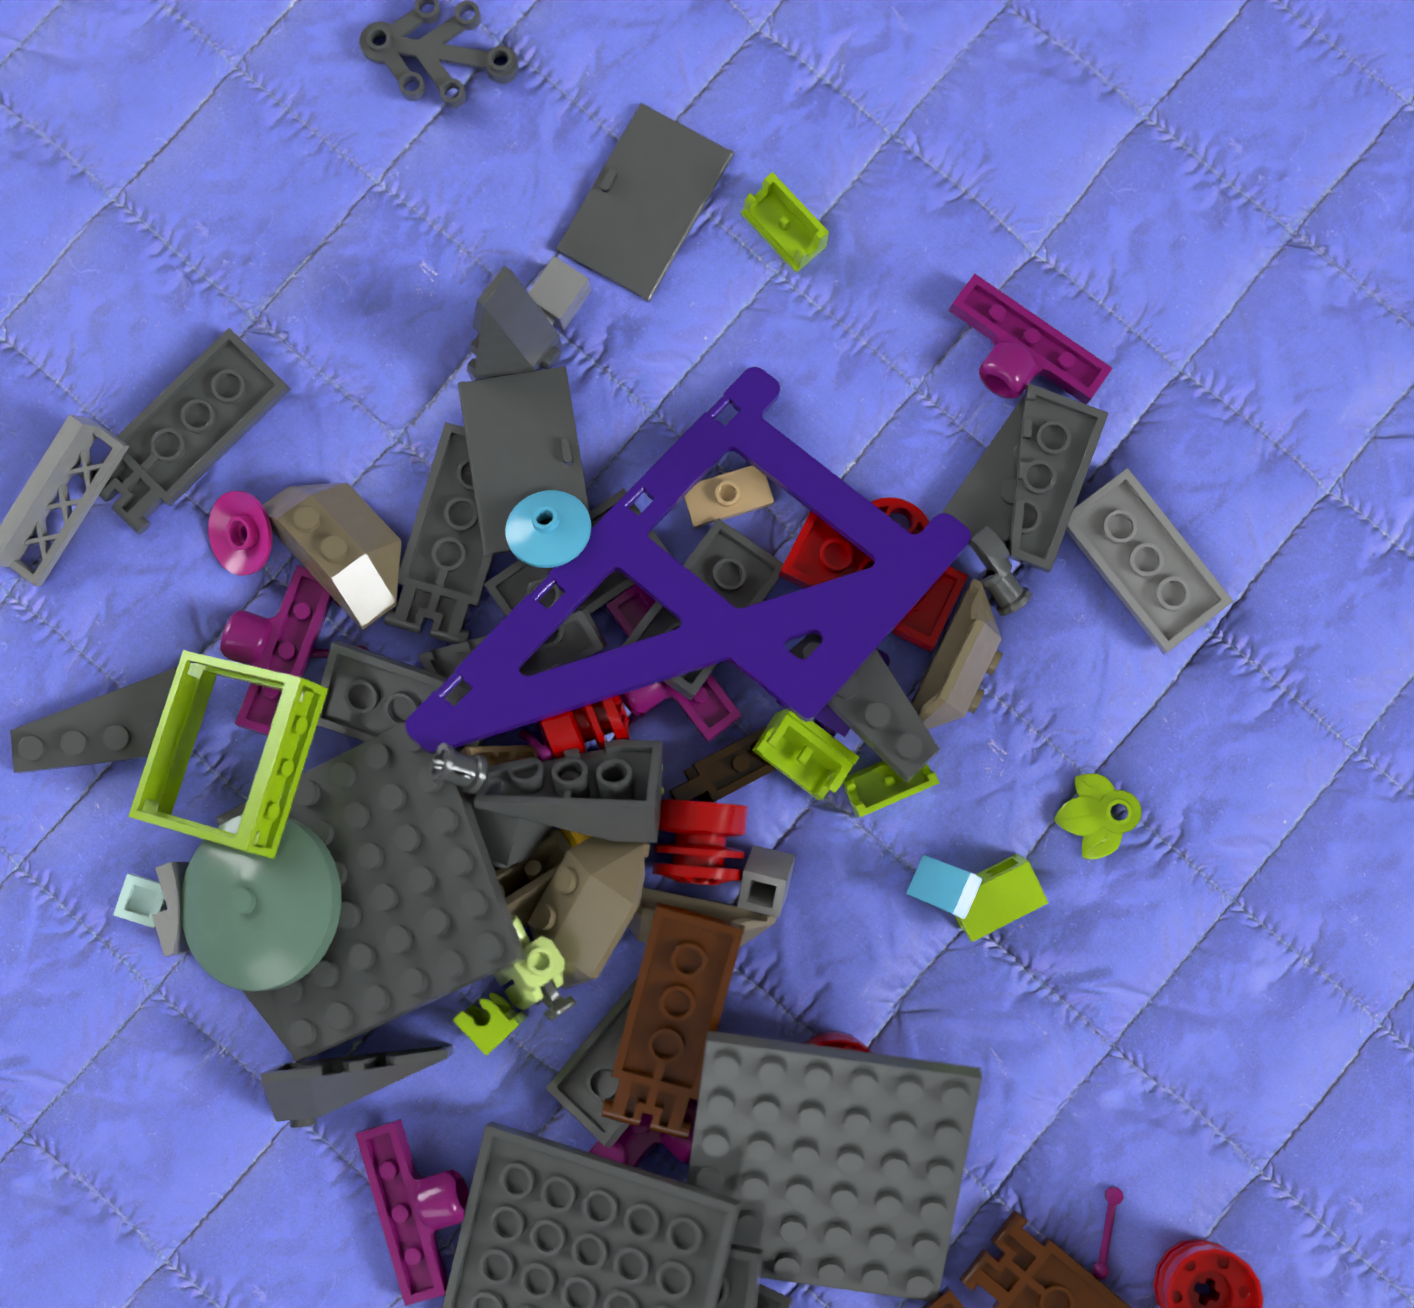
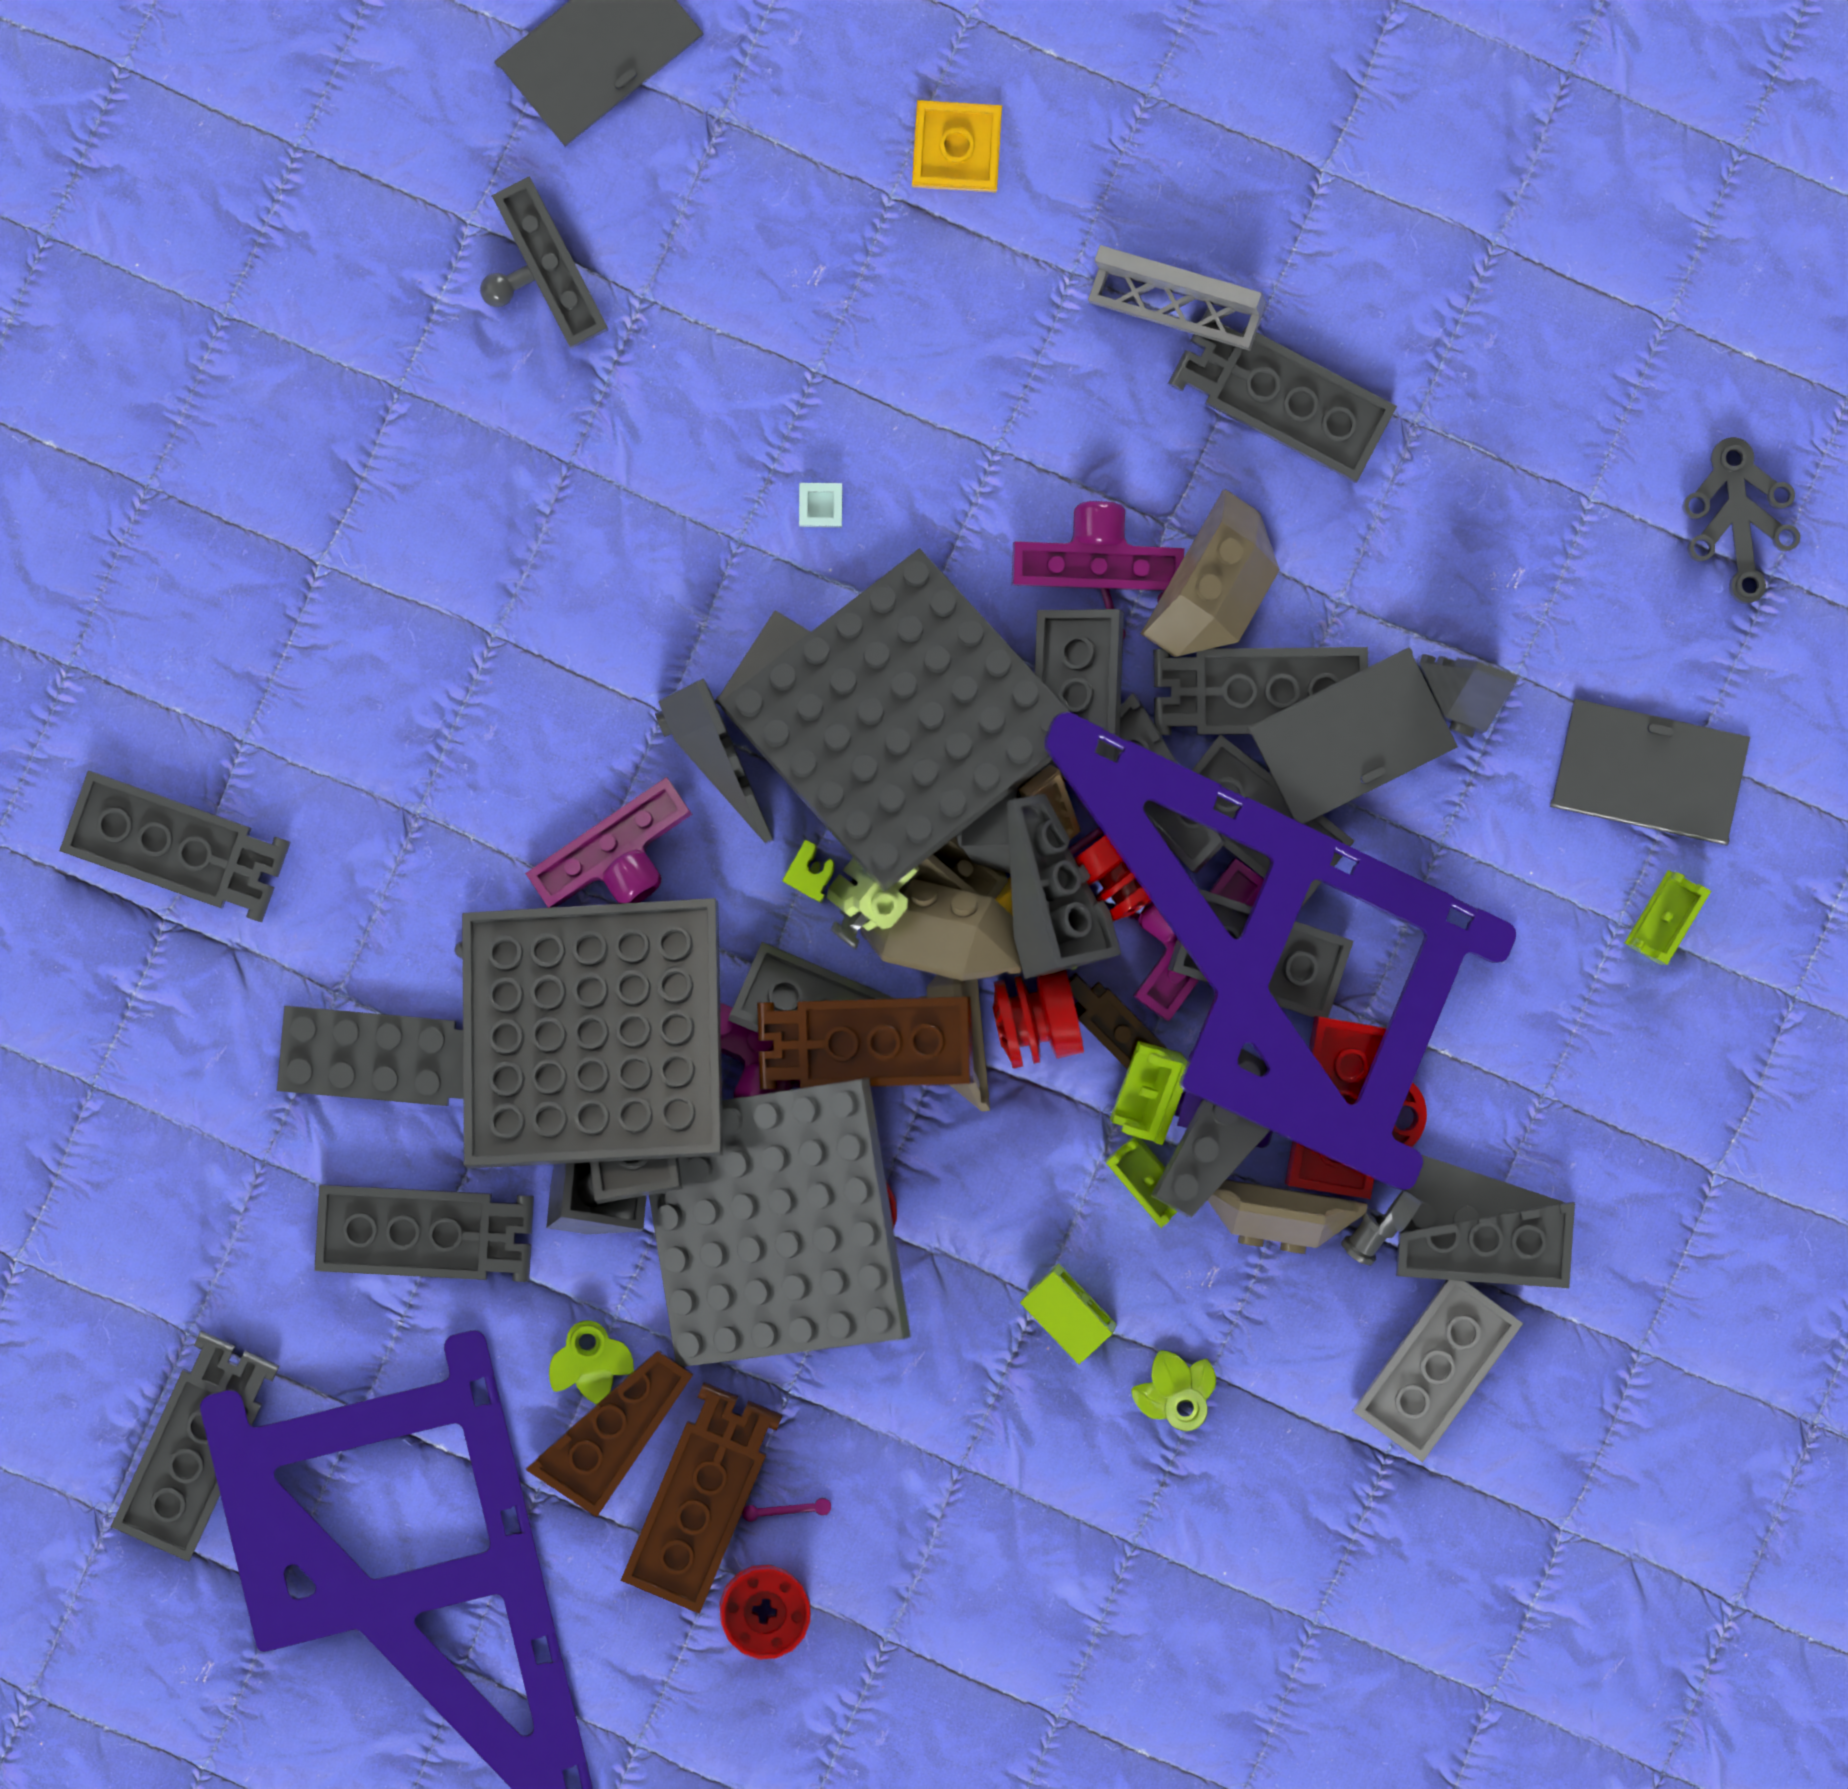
camera: 70 degrees right, 5 degrees up
dark grey wing [10,667,177,773] -> none
lime window [128,650,328,859] -> none
light grey slope [152,862,190,957] -> none
sand green dish [181,815,341,991] -> none
dark pink dish [208,491,272,576] -> none
dark grey bush [428,743,488,794] -> none
medium azure dish [505,490,591,568] -> none
magenta hinge [518,728,554,761] -> none
light grey brick [528,256,591,331] -> none
tan plate [684,465,774,529] -> none
light grey brick [737,845,795,918] -> none
medium azure tile [906,855,983,919] -> none
magenta plate [948,273,1113,405] -> none

